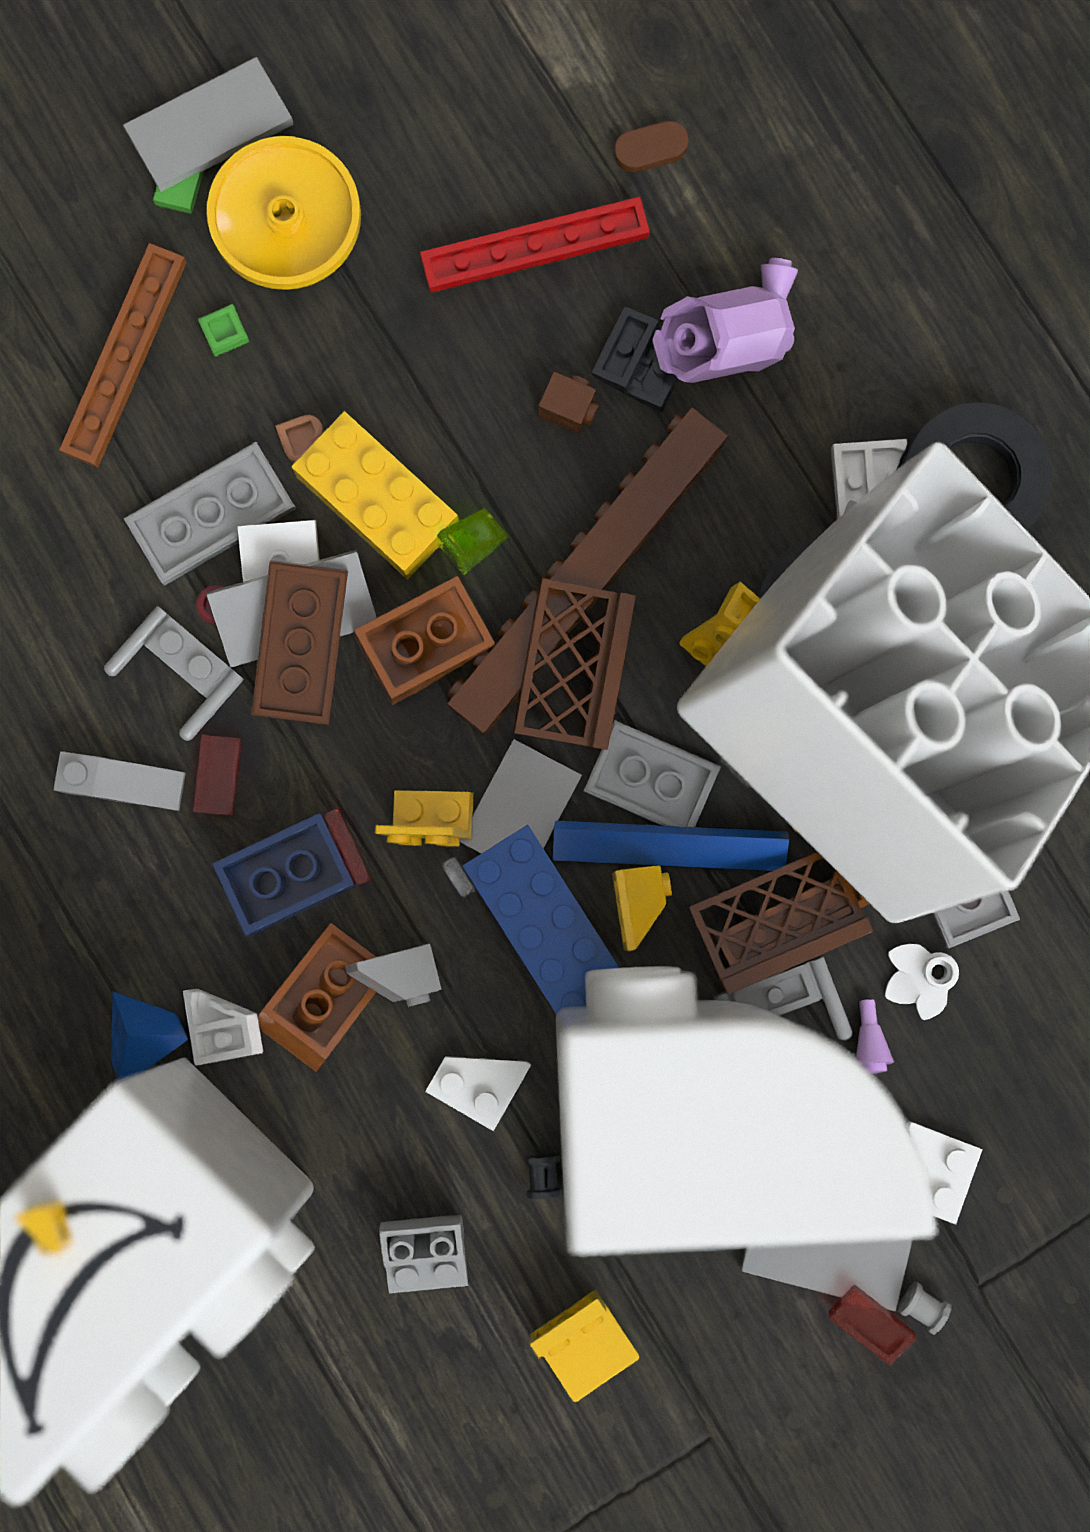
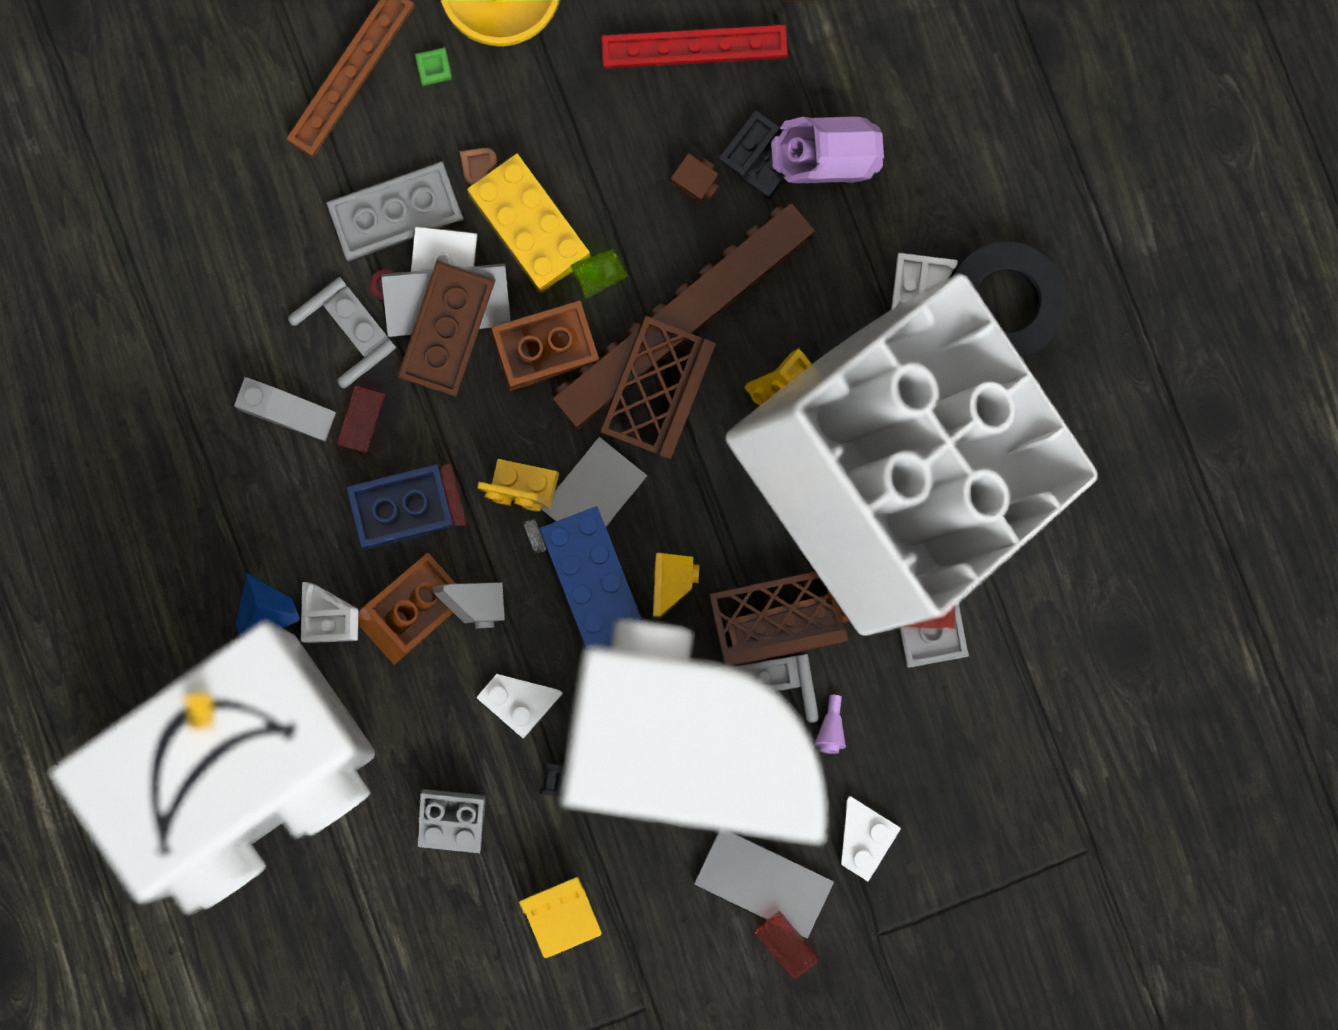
camera: 10 degrees right, 0 degrees up
blue tile [553,821,789,871] -> none
light grey tile [584,720,721,827] -> none
lavender cone [761,258,798,299] -> none
white plate [885,944,959,1020] -> none
light grey bush [898,1282,952,1335] -> none

